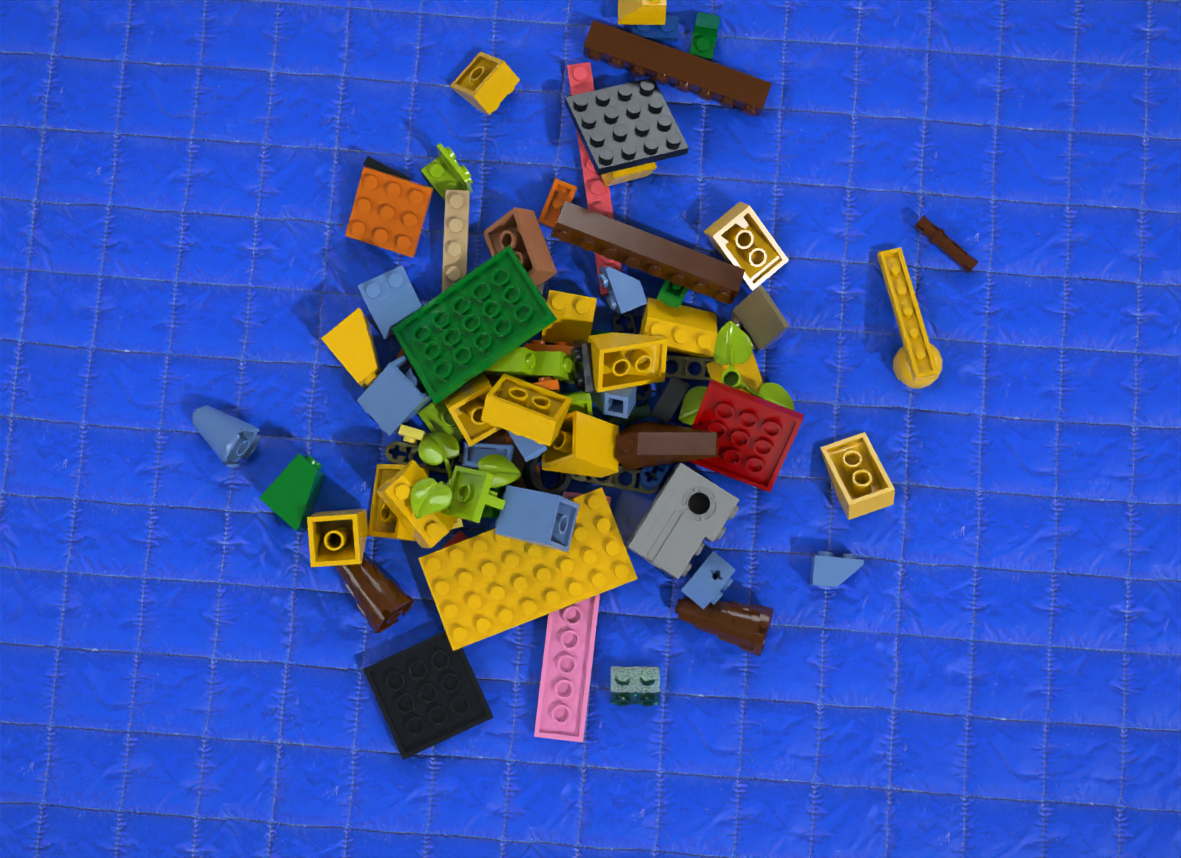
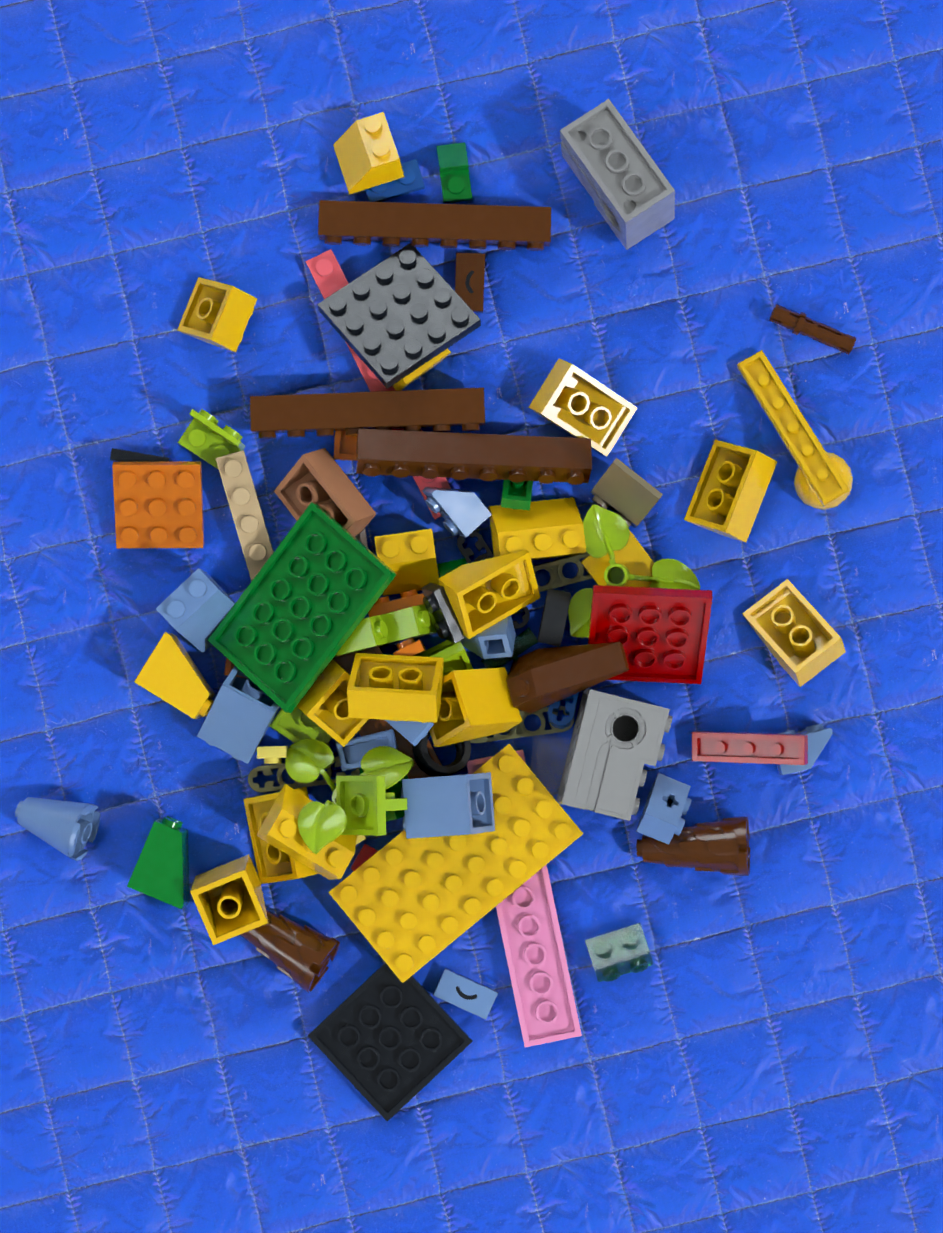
camera: 15 degrees left, 5 degrees up
none -> reddish brown brick [250,387,485,439]
none -> medium blue tile [433,968,498,1020]
none -> reddish brown tile [455,253,485,313]
none -> light grey piece [560,99,675,250]
none -> yellow slope [684,440,777,543]
none -> plate [692,731,808,765]

